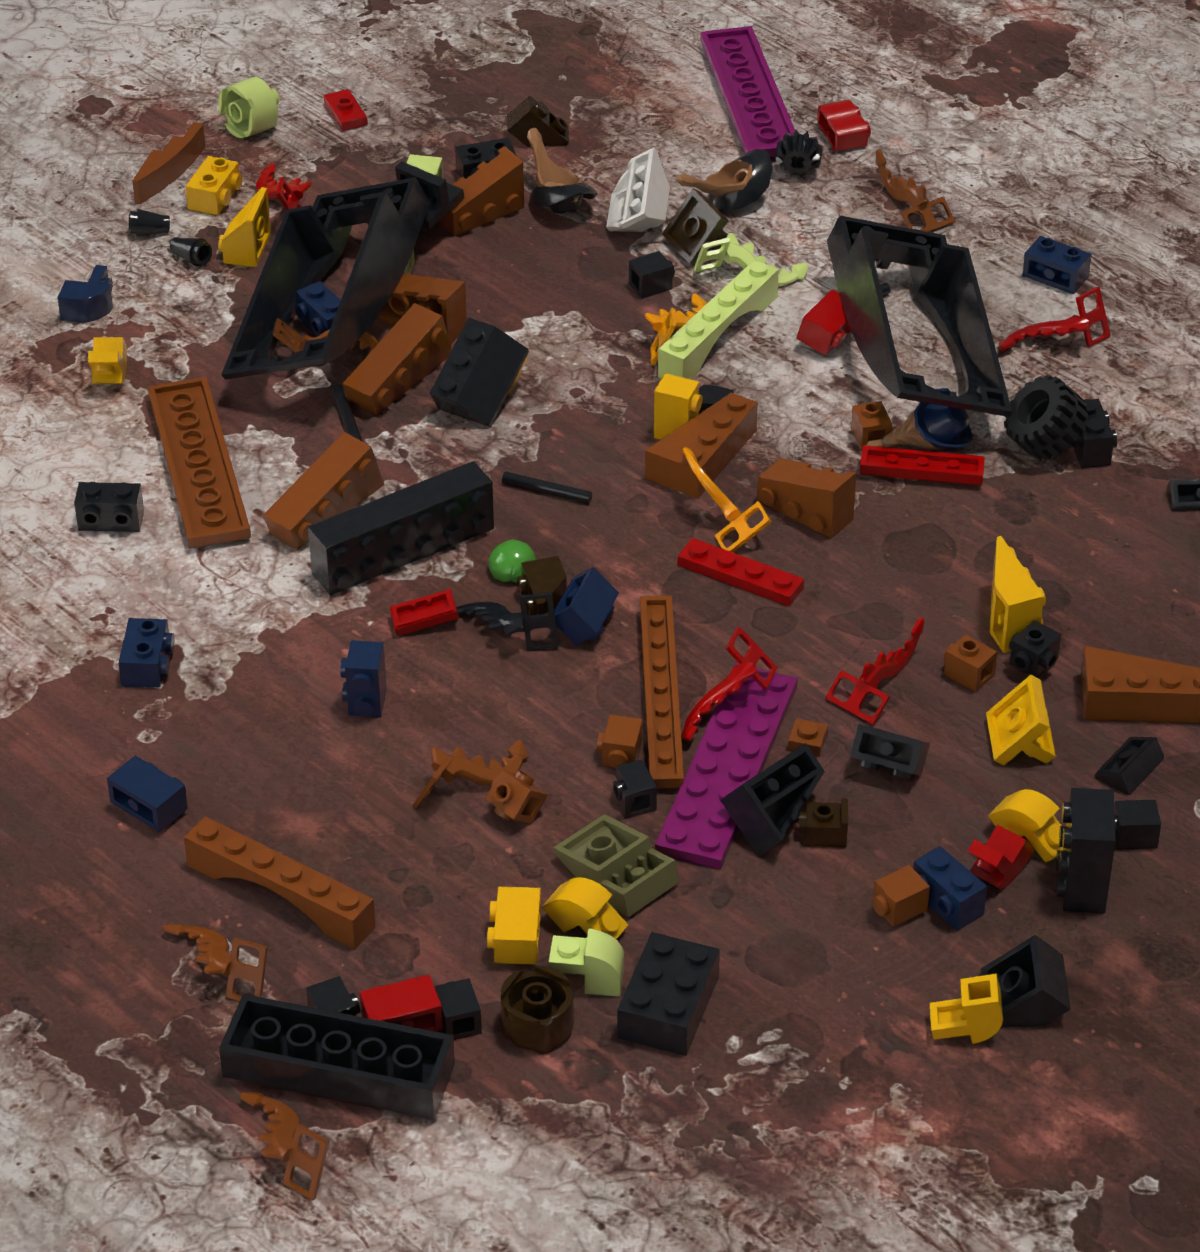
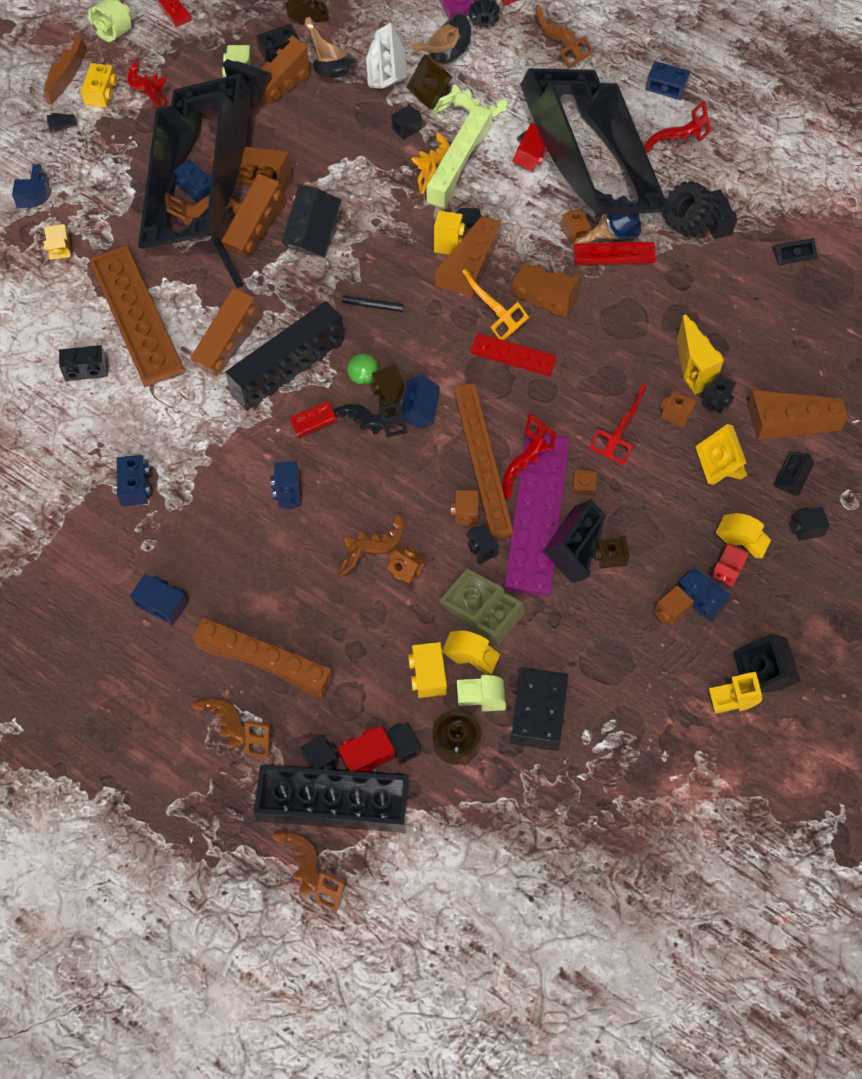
camera: 10 degrees left, 20 degrees up
black cone [169,237,212,266] -> none
yellow slope [218,187,271,267] -> none
black brick [850,724,930,780] -> none
black brick [1056,788,1116,913] -> none

